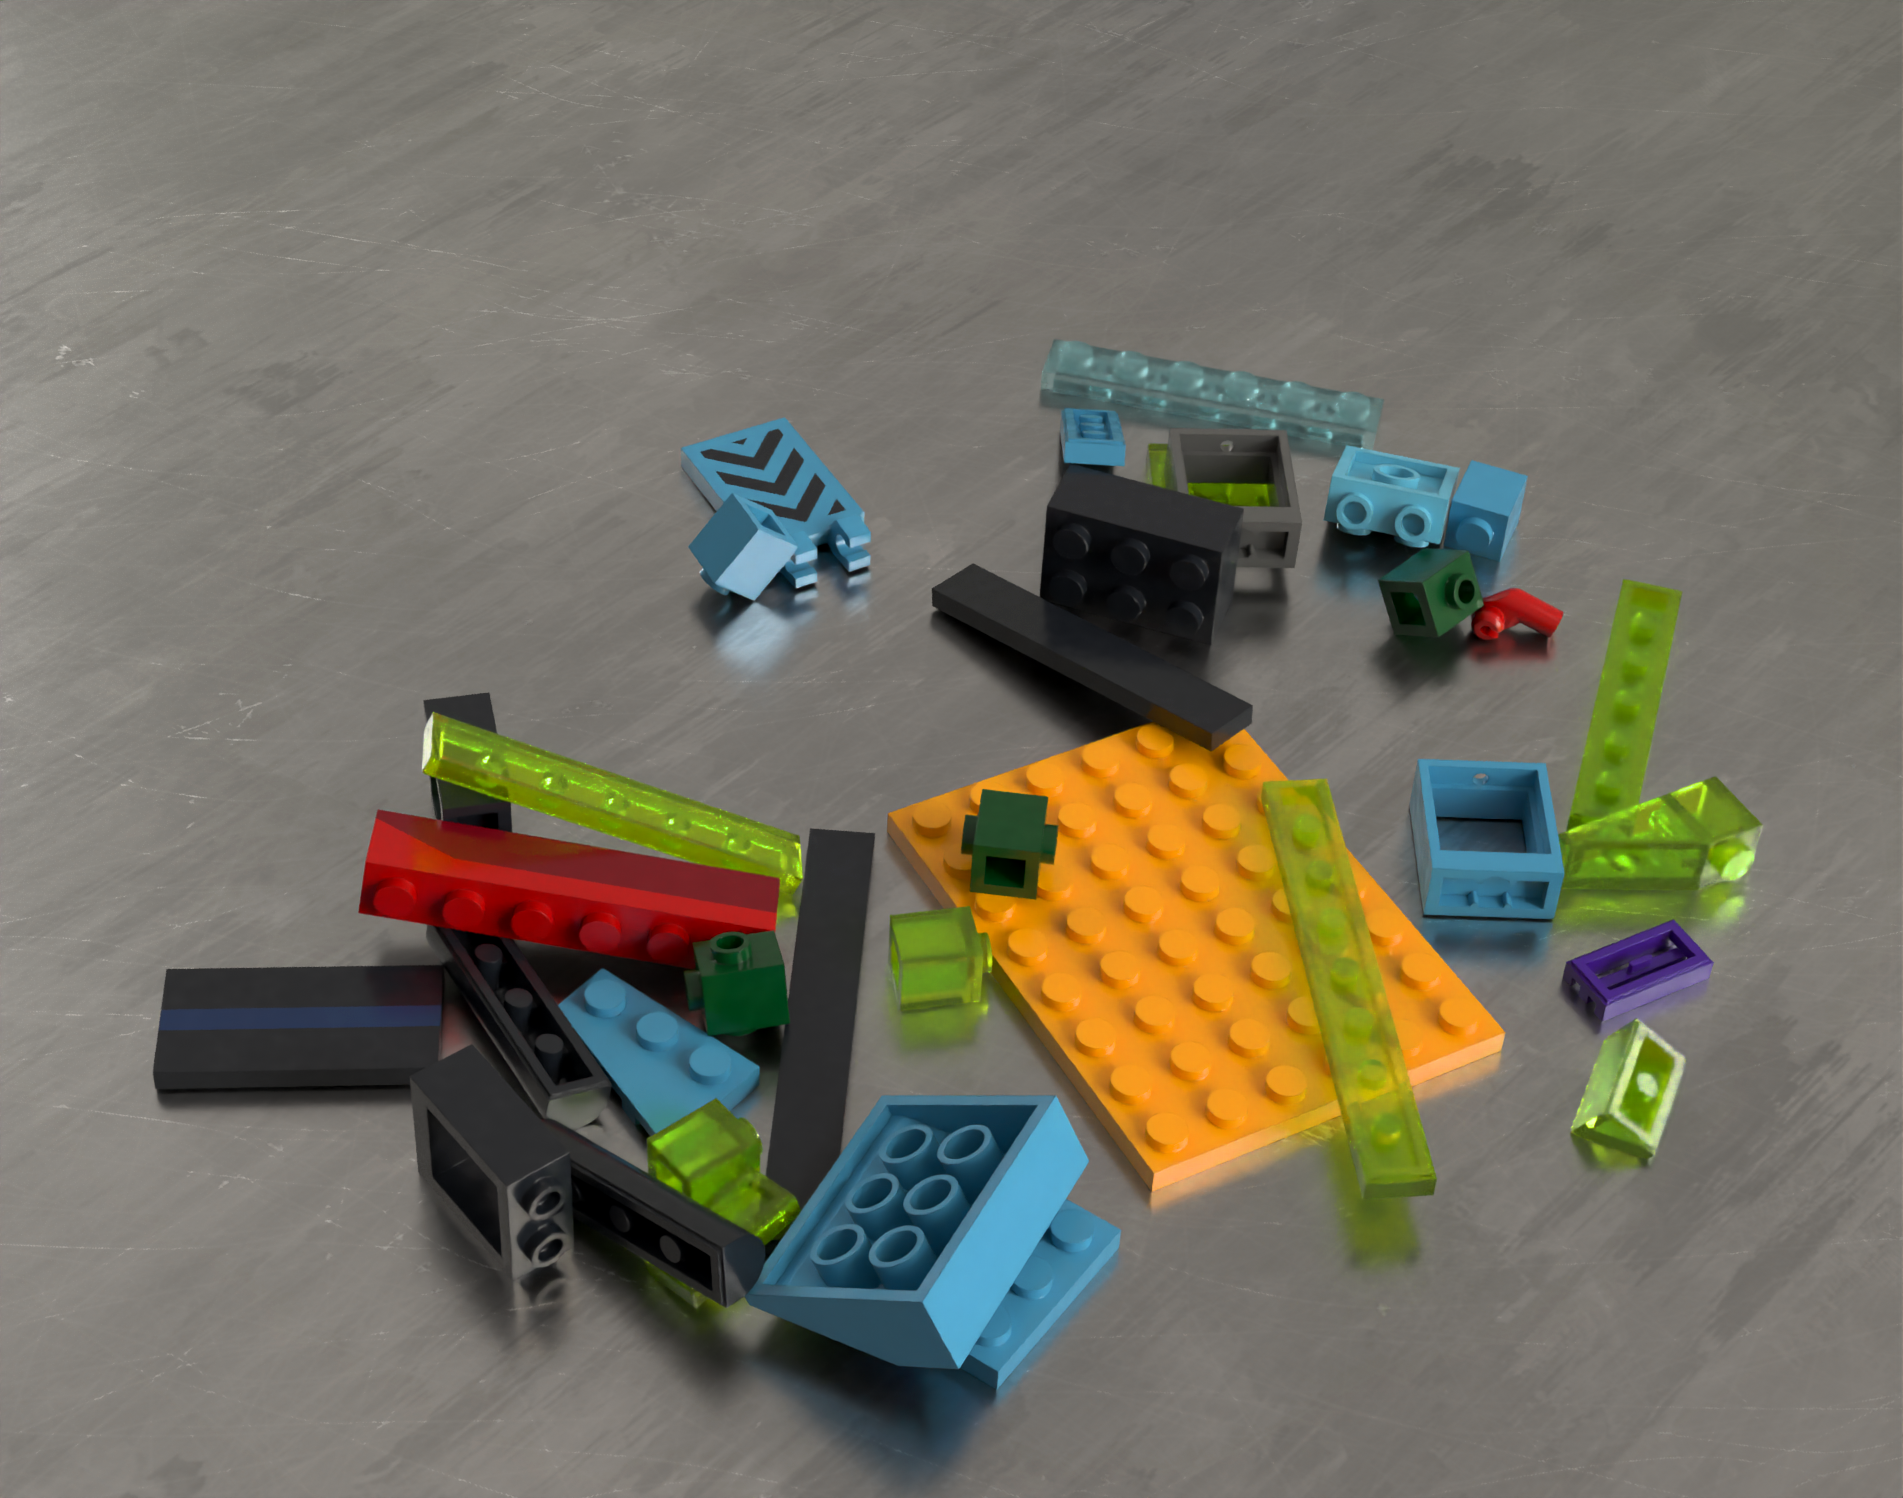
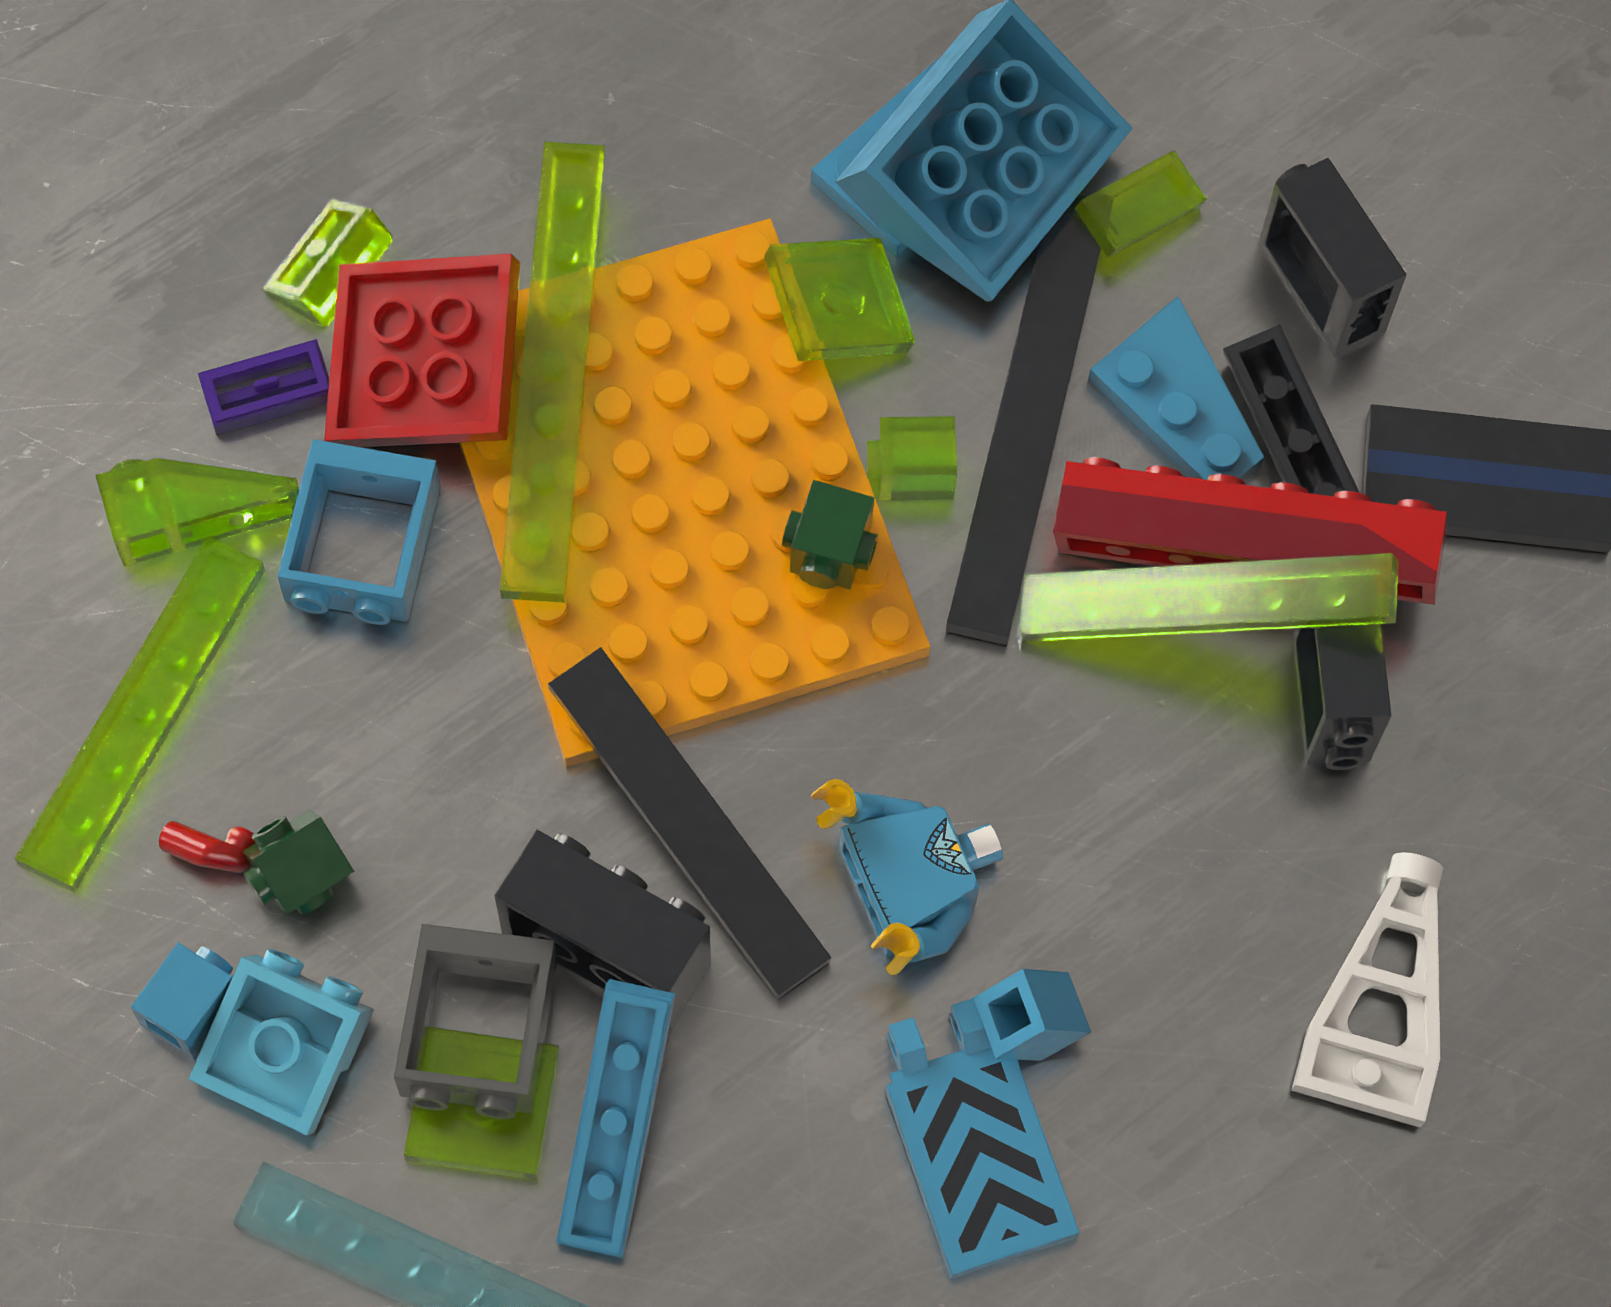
camera: 170 degrees left, 25 degrees up
black brick [541,1118,765,1308] -> none
clear neon green brick [647,1098,763,1213] -> none
dark green brick [683,930,790,1036] -> none
none -> red plate [324,253,520,447]
none -> clear neon green tile [764,238,915,361]
none -> dark azure torso [811,779,1003,975]
none -> white plate [1291,853,1443,1128]

